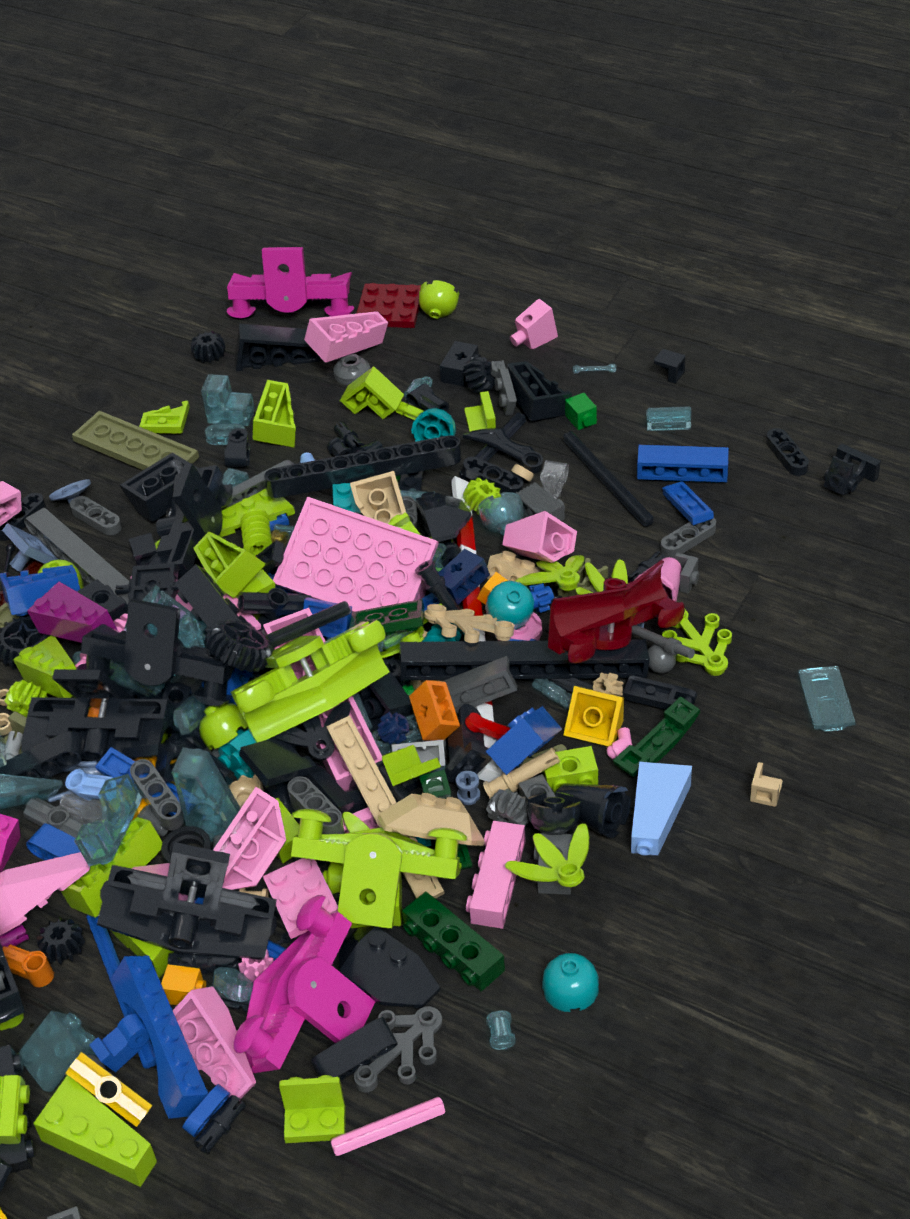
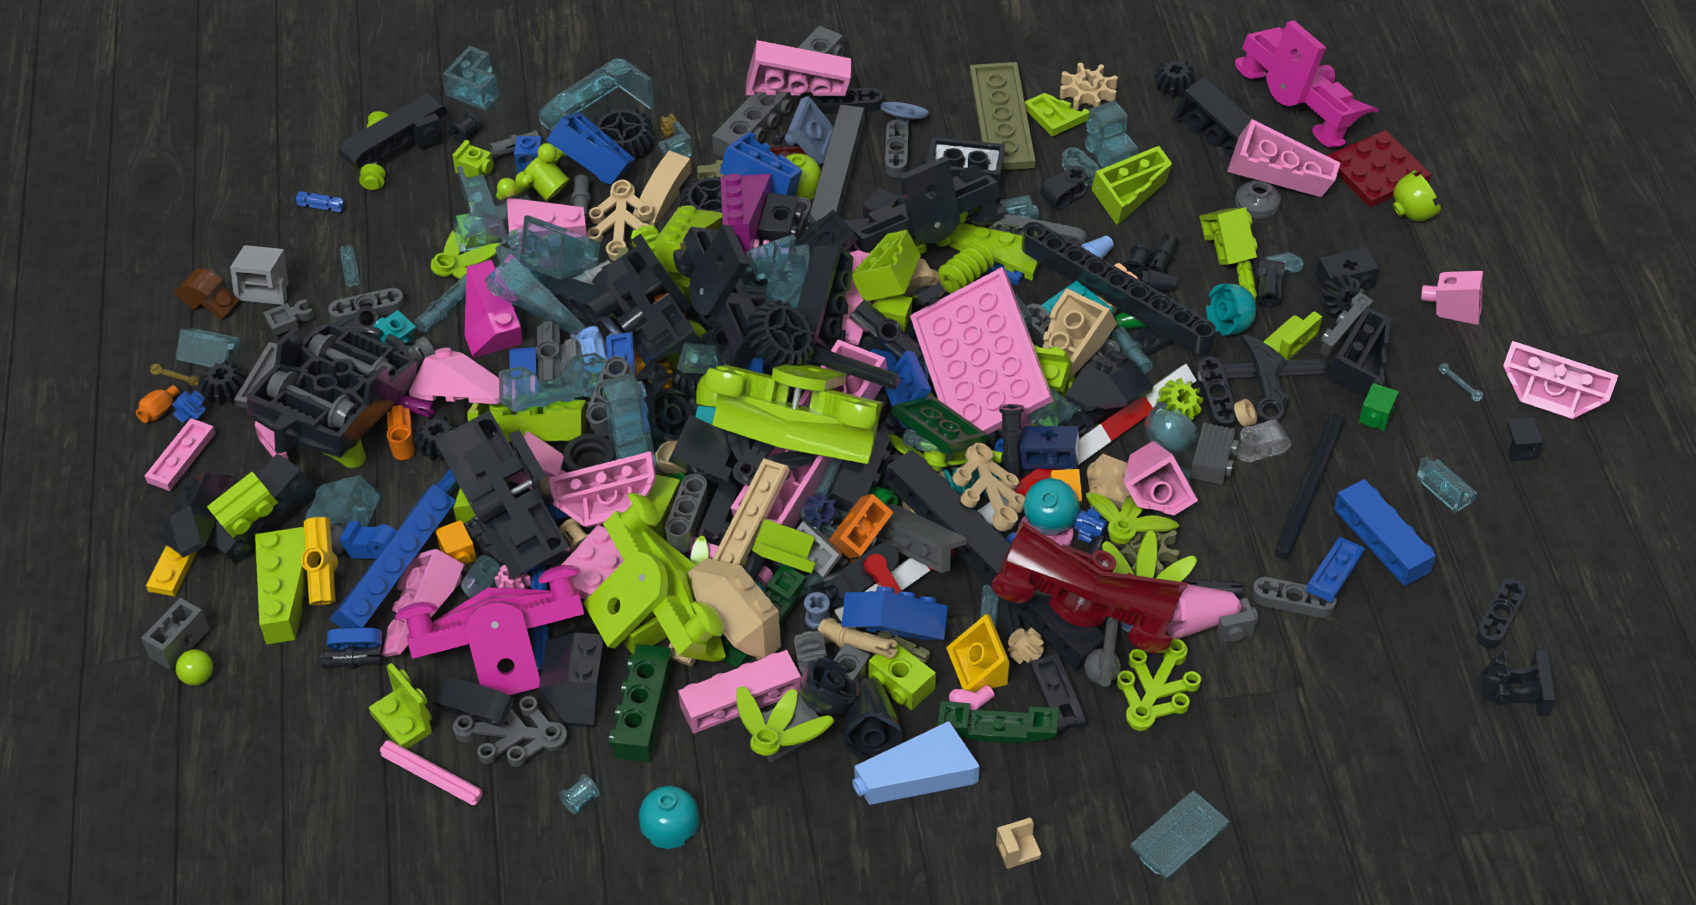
camera: 50 degrees right, 5 degrees up
none -> tan gear [1060,63,1118,112]
none -> bright pink wedge [1503,341,1618,420]

